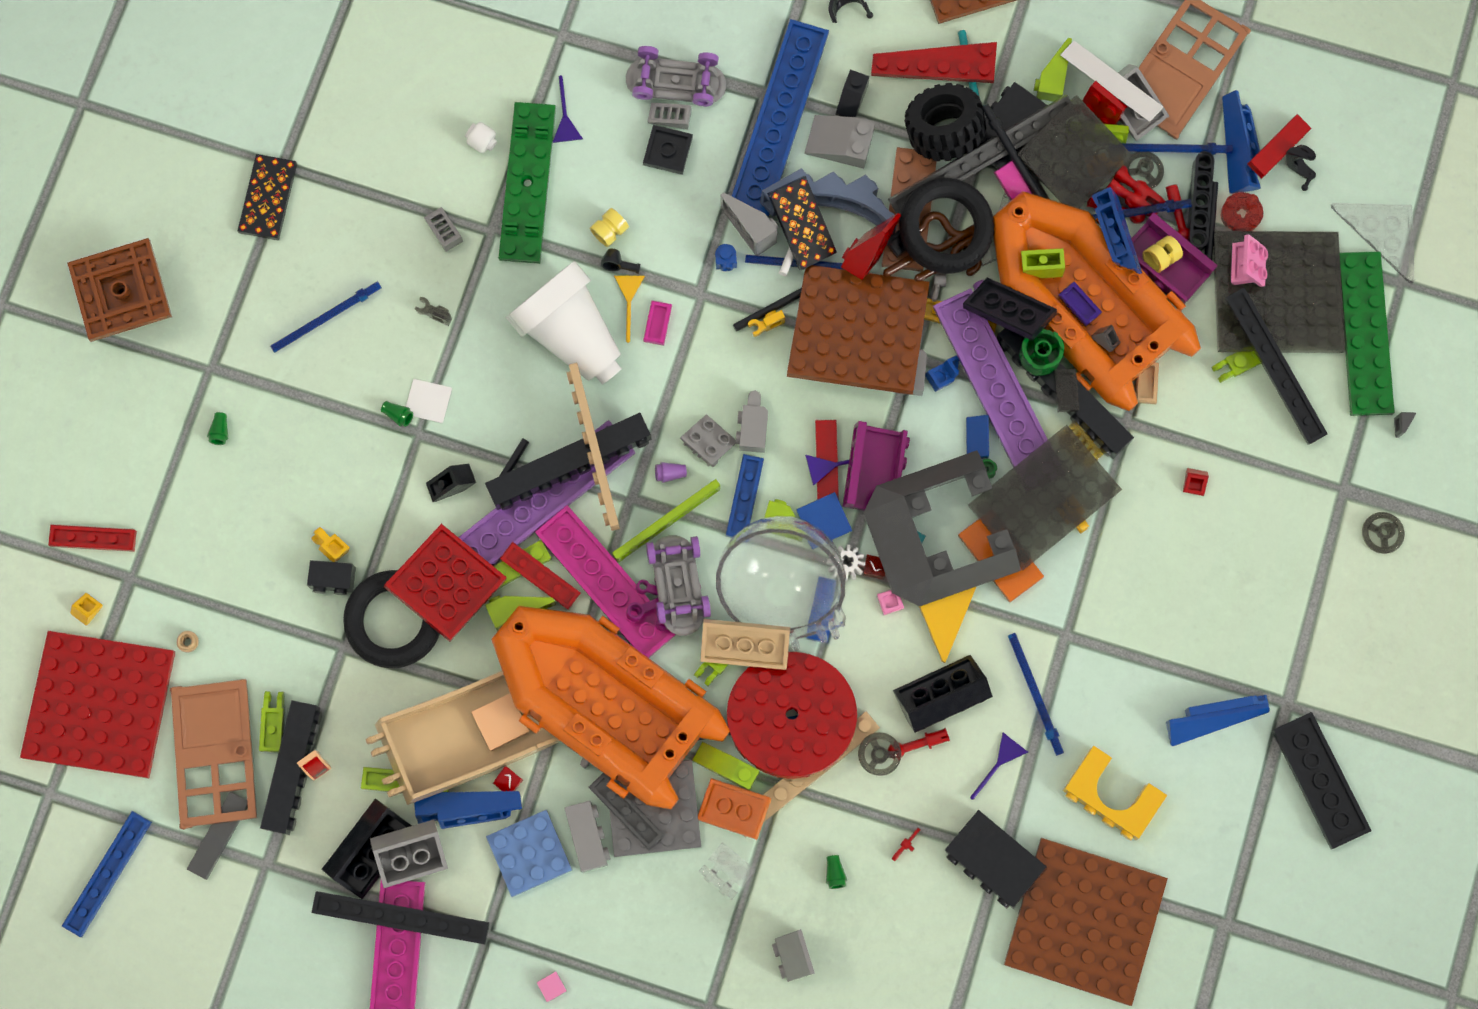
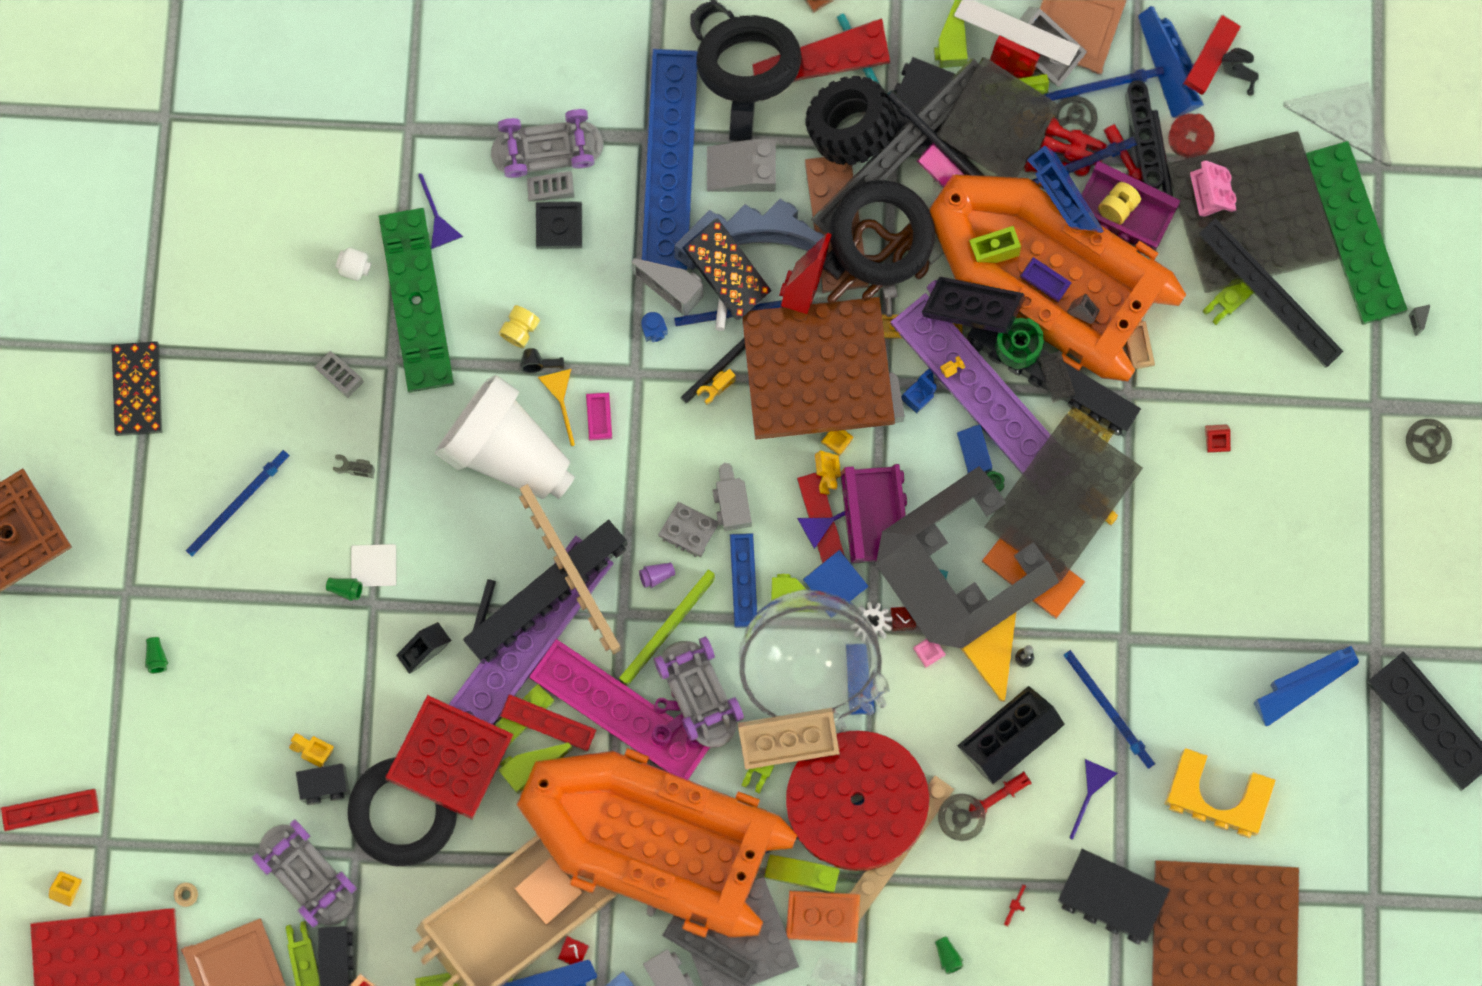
camera: 15 degrees left, 0 degrees up
none -> light grey piece [251,819,357,928]
none -> black tyre [696,15,801,103]
none -> yellow plate [815,450,841,495]
none -> yellow tile [821,430,854,457]
none -> yellow piece [940,356,965,378]
none -> black hinge [1015,645,1034,668]

